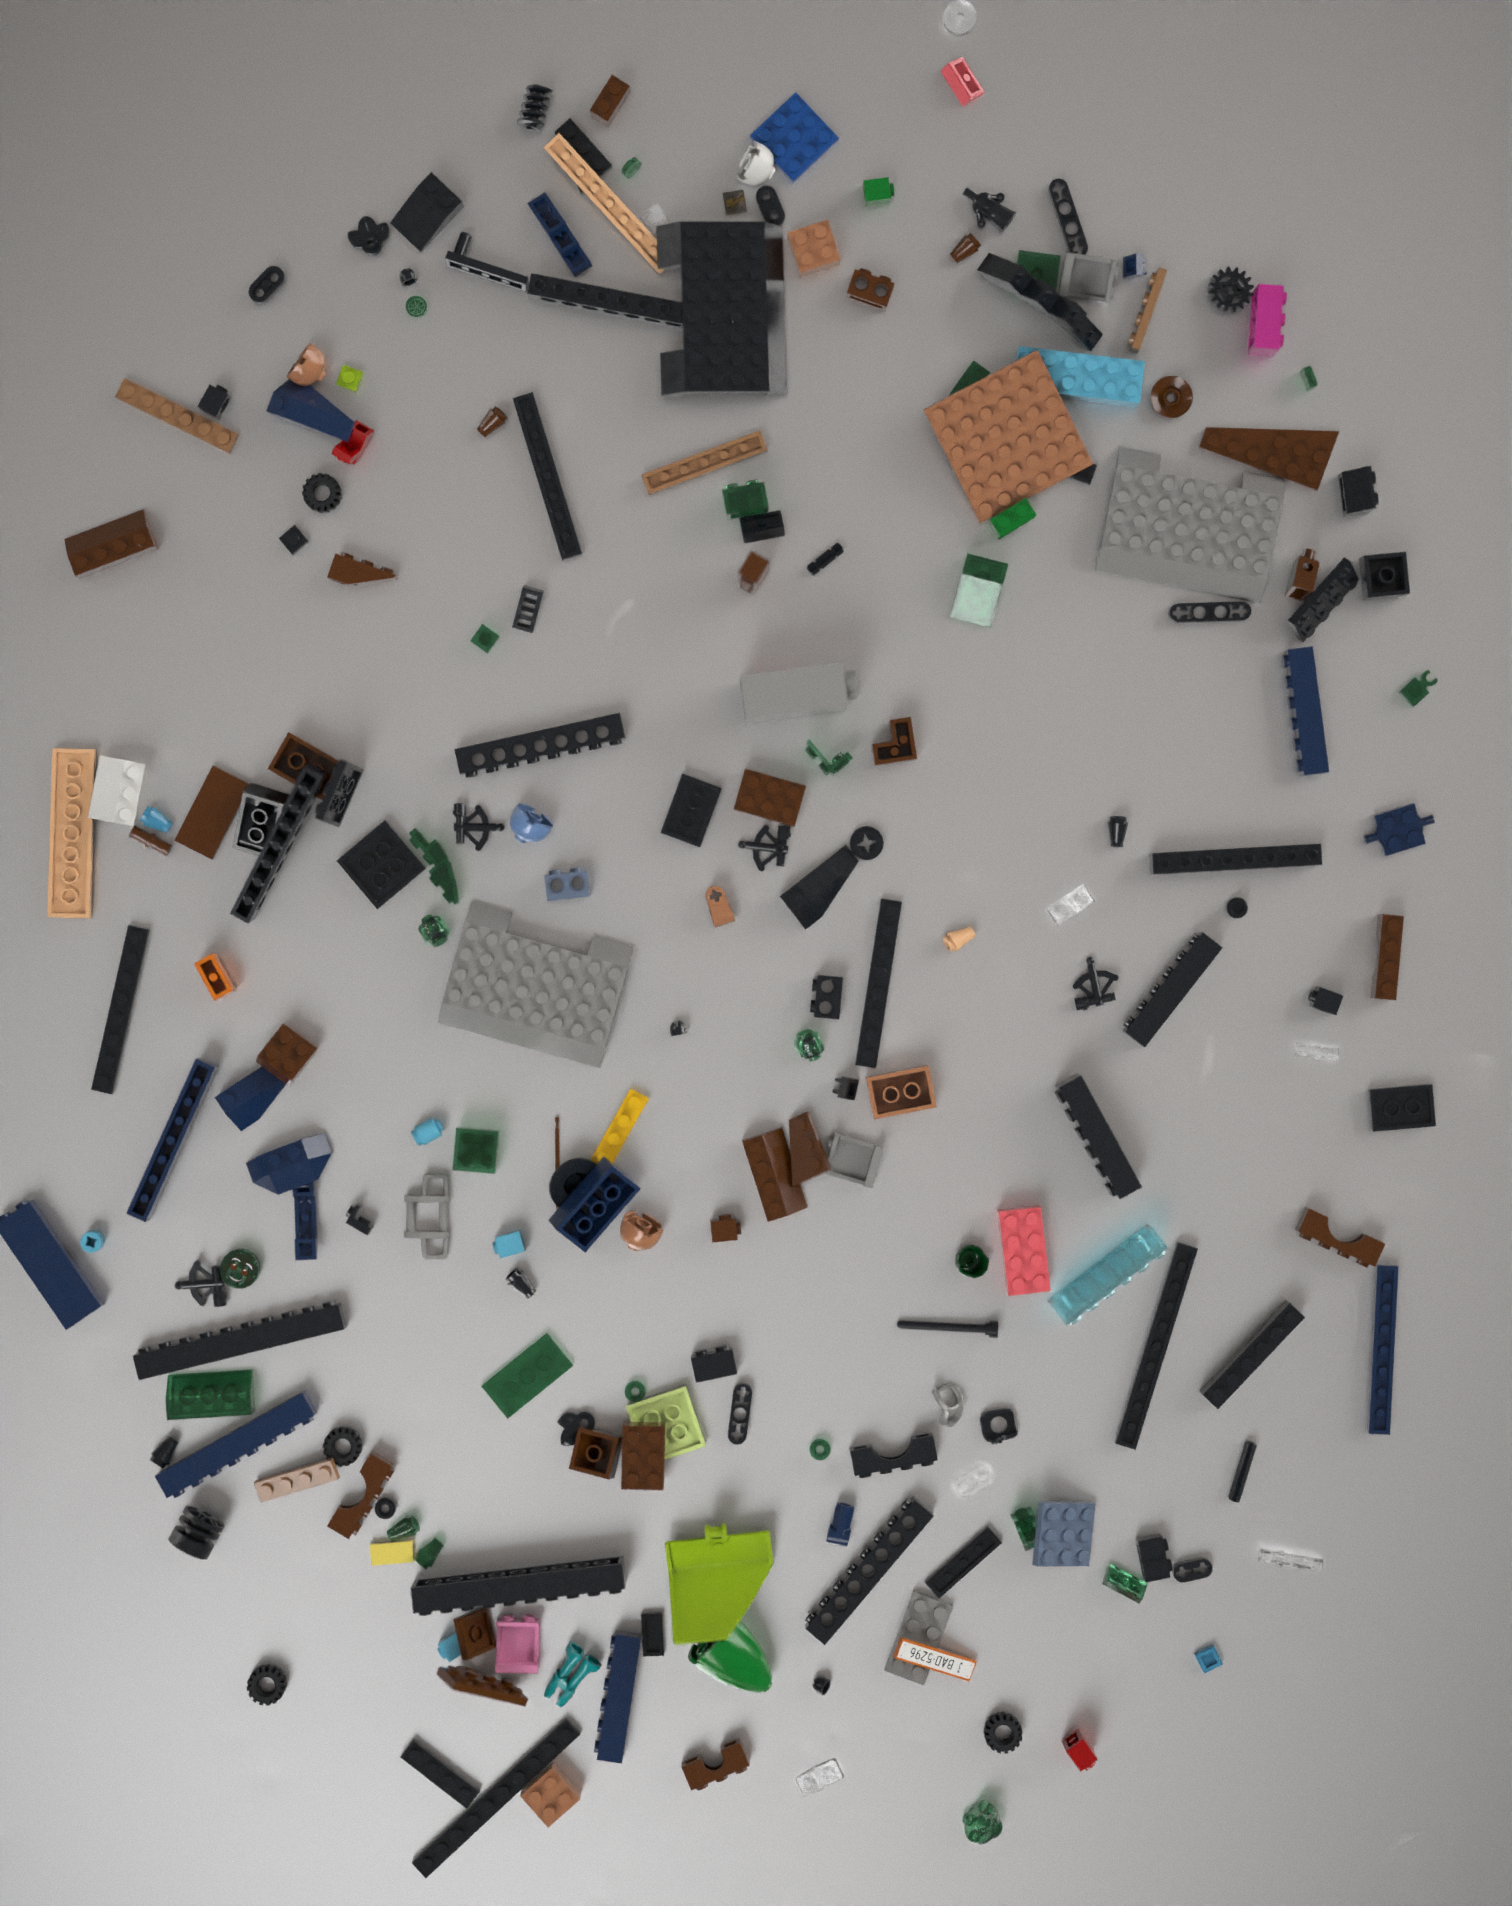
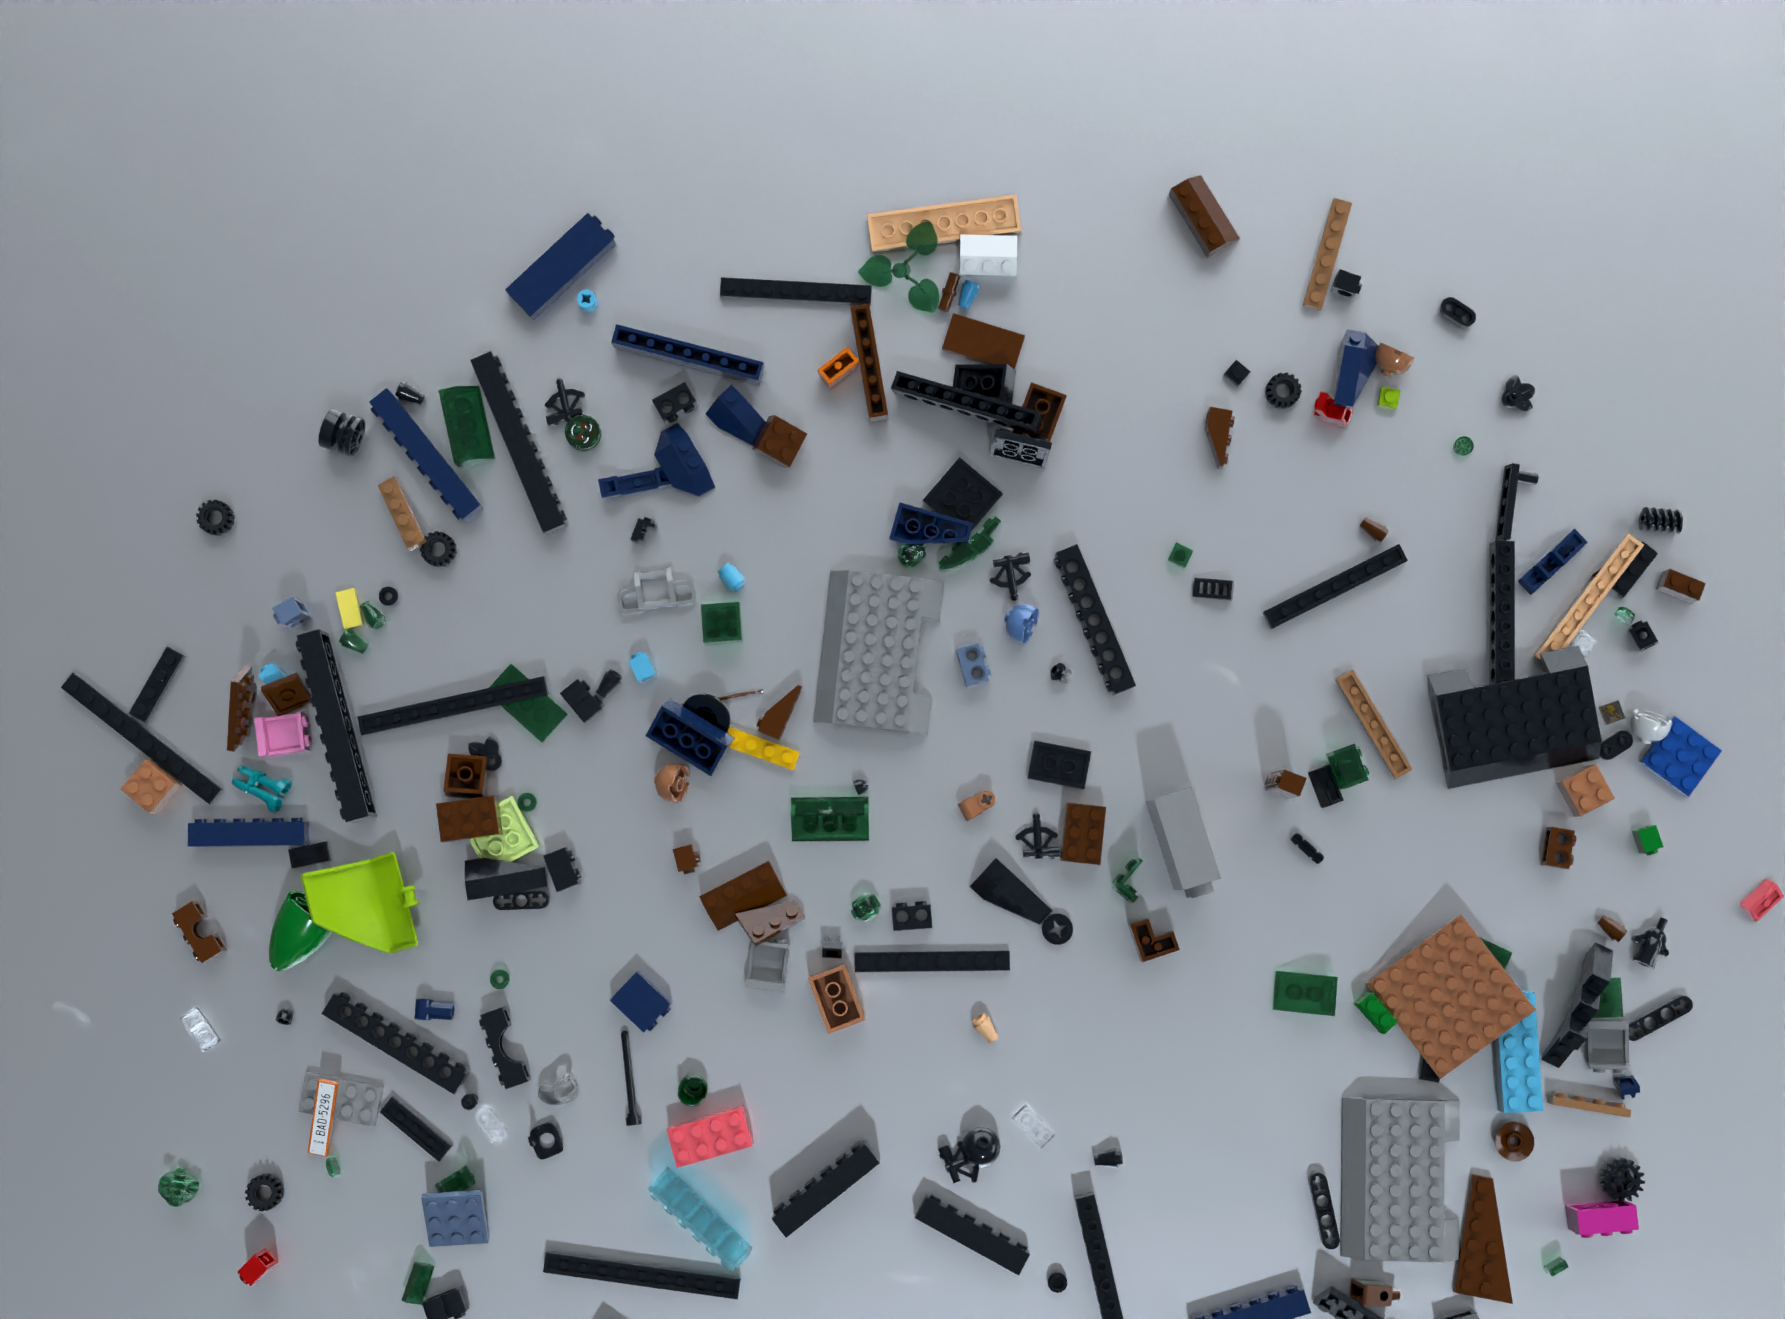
camera: 85 degrees right, 5 degrees down
reddish brown arch [327,1450,395,1539] -> none
black slope [390,172,464,252] -> none
black hinge [399,268,418,286] -> none
none -> sand blue brick [272,597,311,629]
none -> clear green tile [325,1156,341,1178]
none -> black plate [357,676,549,735]
none -> black pin [461,1094,479,1110]
none -> black wedge [465,857,548,900]
none -> black brick [560,679,603,724]
none -> dark blue brick [610,971,672,1033]
none -> black brick [652,382,697,423]
none -> reddish brown slope [756,685,802,740]
none -> clear green slope [791,797,869,841]
none -> reddish brown brick [850,304,888,422]
none -> clear green plant [858,222,939,313]
none -> dark blue wedge [889,503,973,545]
none -> black cylinder [961,1127,1001,1168]
none -> black plate [1050,663,1072,683]
none -> black brick [1629,620,1659,652]

